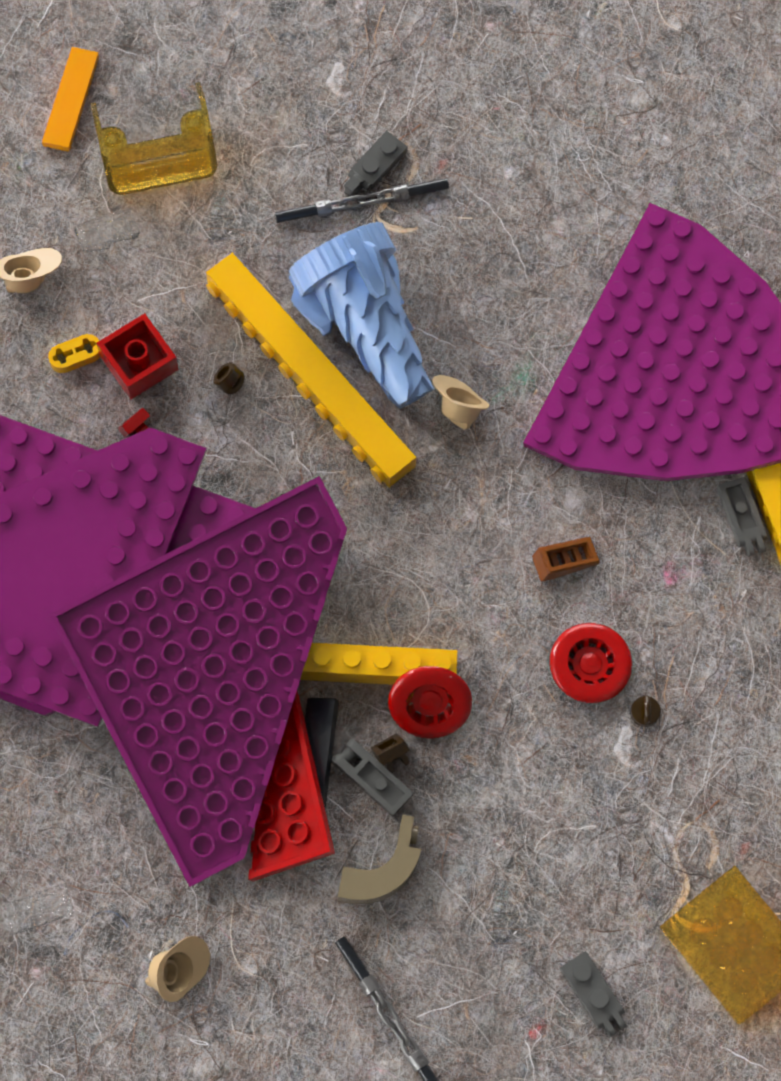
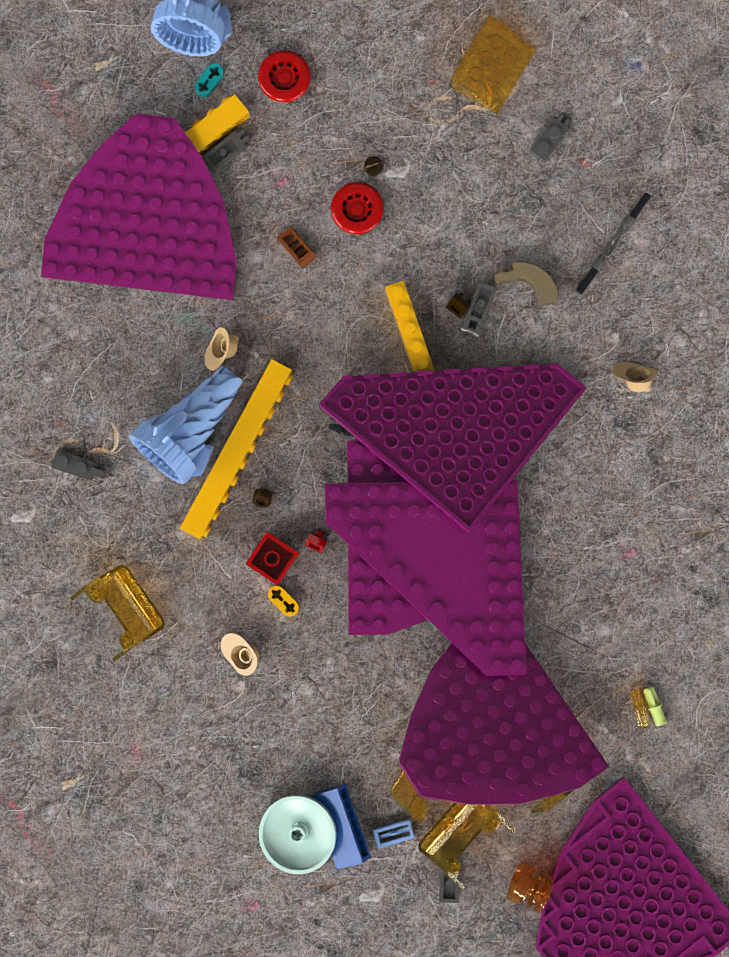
camera: 110 degrees left, 15 degrees up
light orange tile [42,47,99,152] -> none
red wing [248,690,335,882] -> none
piece [275,178,449,223] -> none
black tile [305,698,339,811] -> none
red wheel [388,666,472,739] -> none

